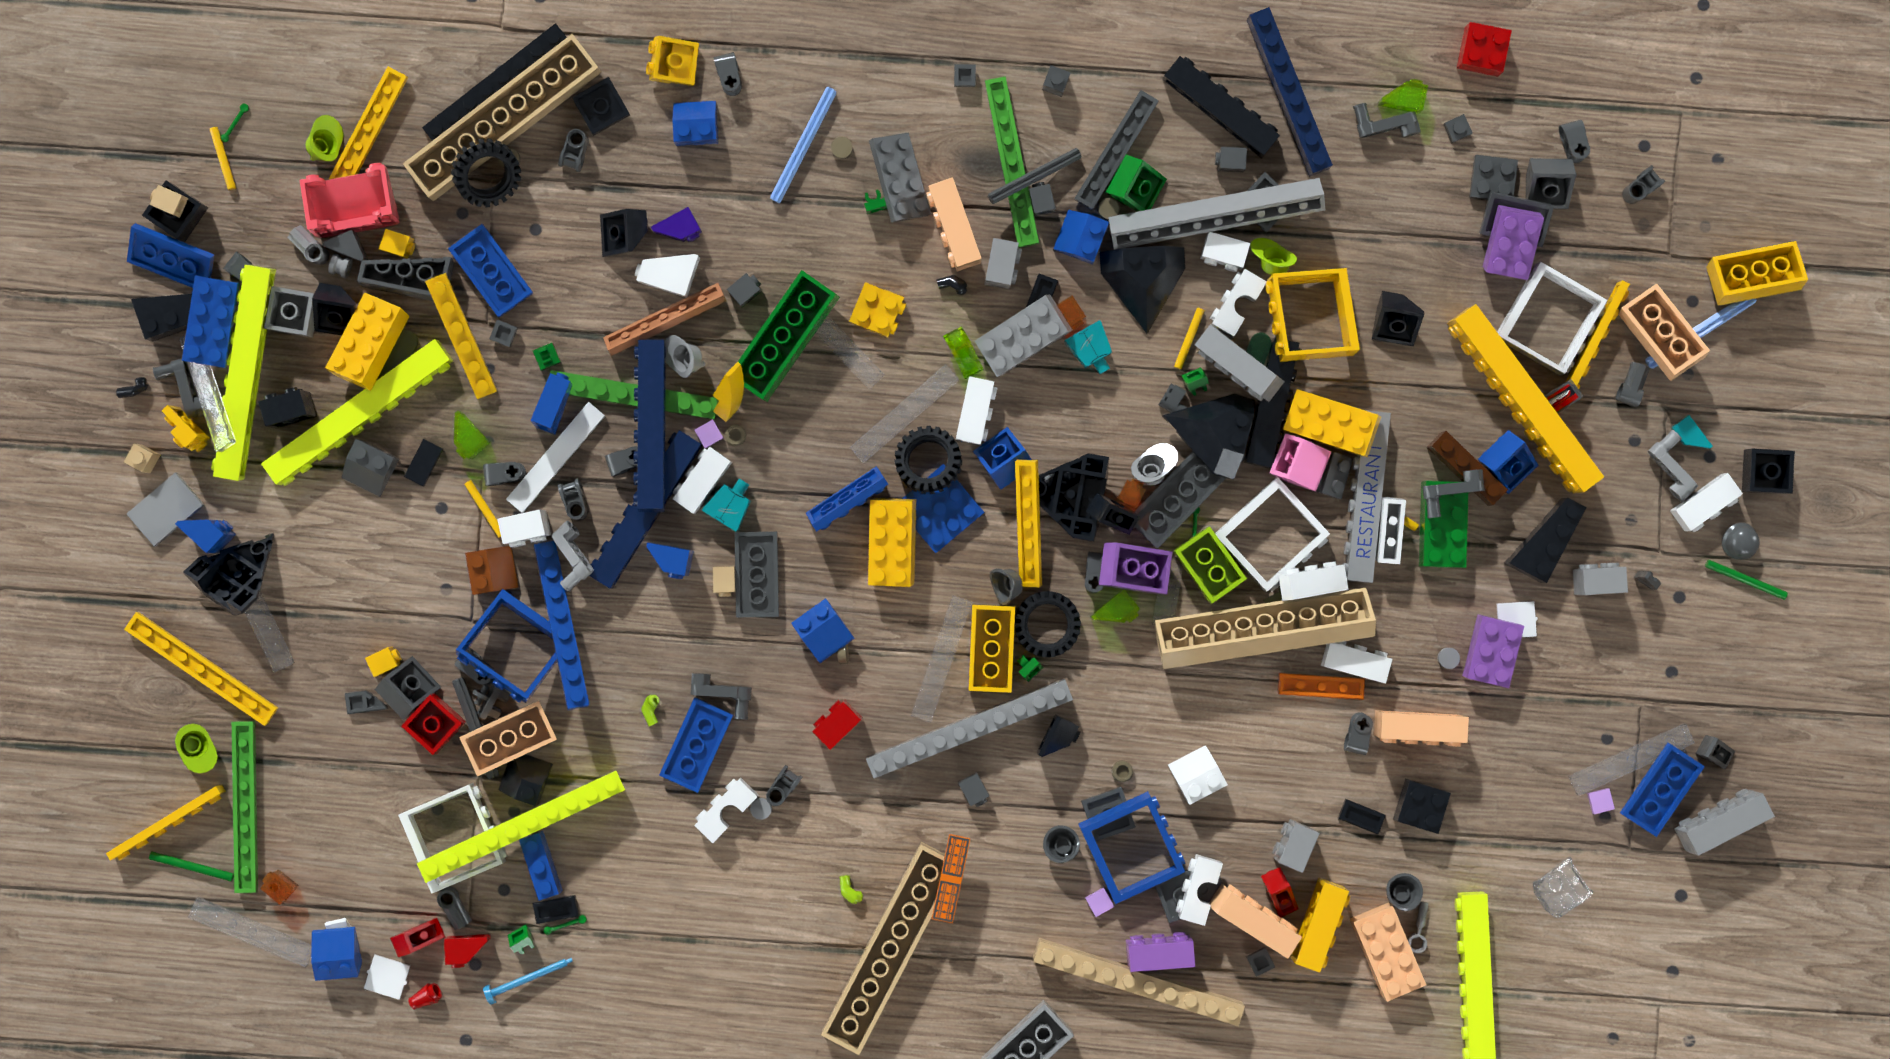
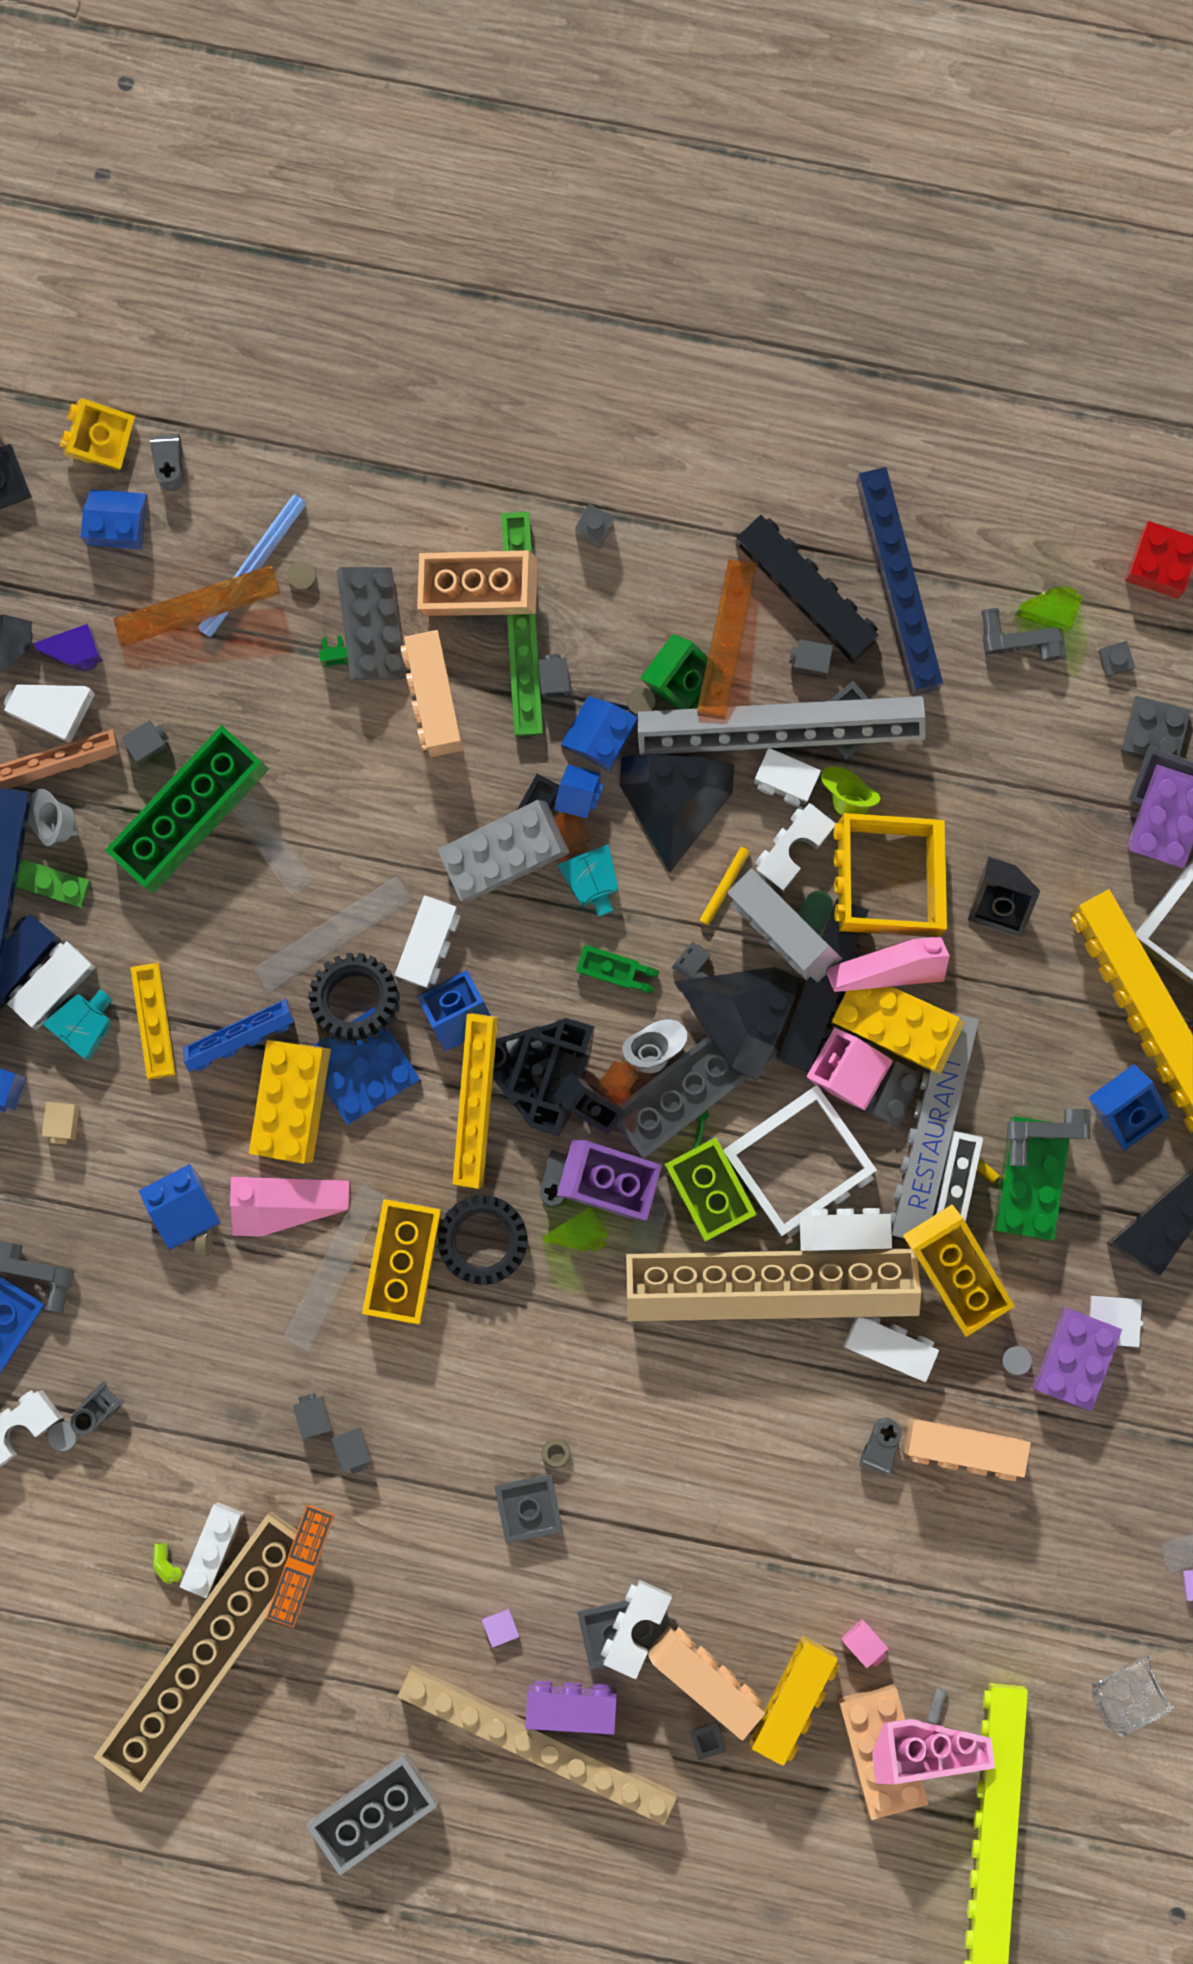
camera: 15 degrees right, 5 degrees down
lavender tile [695,420,724,449] -> none
yellow slope [713,362,744,422] -> none
dark tan tile [725,425,746,446] -> none
dark grey plate [734,531,779,618] -> none
red brick [812,700,863,750] -> none
yellow plate [849,282,906,338] -> none
light grey brick [866,679,1073,778] -> none
black arm [936,275,967,295] -> none
clear neon green slope [943,326,984,379] -> none
dark grey plate [954,64,976,87] -> none
light grey brick [985,238,1022,290] -> none
dark grey axle [988,148,1082,204] -> none
dark grey helmet [990,568,1023,605] -> none
green tile [1017,655,1044,682] -> none
black slope [1037,714,1081,757] -> none
dark grey helmet [1043,825,1080,863] -> none
dark grey plate [1074,90,1159,210] -> none
blue window [1078,791,1186,904] -> none
white slope [1168,745,1227,805] -> none
green tile [1181,367,1209,396] -> none
red slope [1261,867,1299,918] -> none
light grey brick [1272,819,1319,873] -> none
orange tile [1278,673,1365,700] -> none
black tile [1338,799,1386,835] -> none
dark grey helmet [1386,873,1423,911] -> none
black brick [1393,778,1451,834] -> none
reddish brown brick [1427,431,1508,506] -> none
none -> clear orange tile [113,565,281,647]
none -> yellow tile [130,963,177,1080]
none -> white brick [180,1502,244,1598]
none -> bright pink wedge [230,1177,350,1236]
none -> dark grey brick [293,1393,333,1439]
none -> light nougat brick [417,551,538,616]
none -> blue brick [554,765,603,818]
none -> green hinge [575,944,659,994]
none -> clear orange tile [697,560,757,720]
none -> bright pink wedge [826,937,950,992]
none -> bright pink brick [841,1619,889,1668]
none -> bright pink wedge [872,1719,995,1784]
none -> yellow brick [903,1205,1015,1337]

